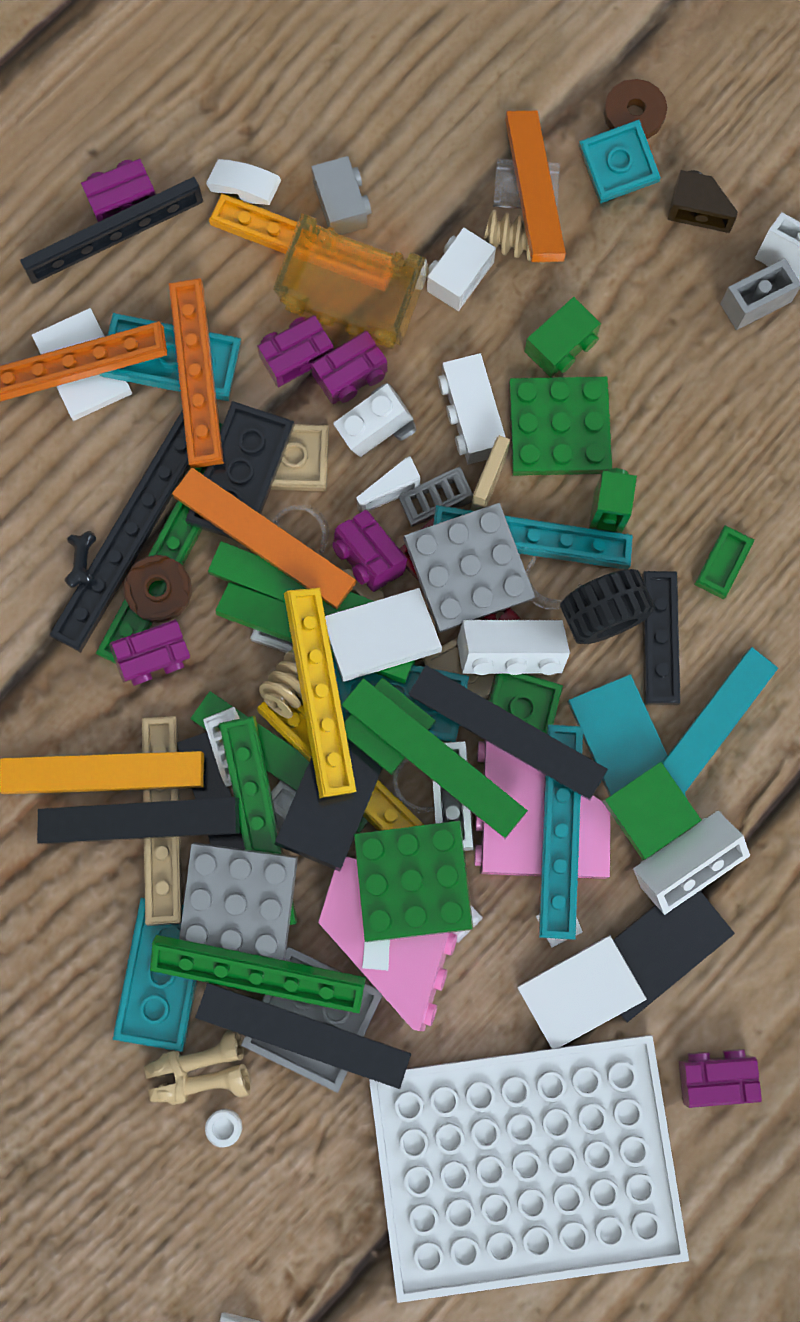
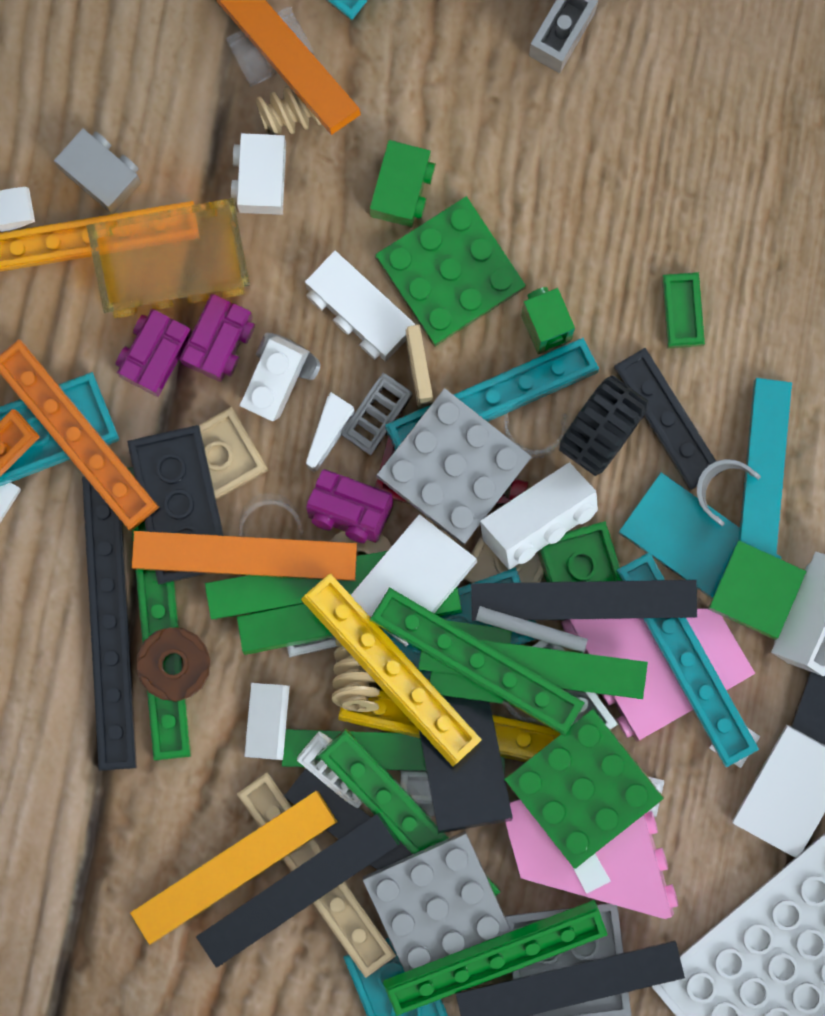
camera: 30 degrees left, 5 degrees up
black piece [65,531,96,588] -> none
magenta brick [109,619,190,686] -> none
none -> white tile [244,683,290,760]
none -> green tile [370,587,585,736]
none -> light grey bar [476,606,588,653]
none -> light grey helmet [697,459,761,526]

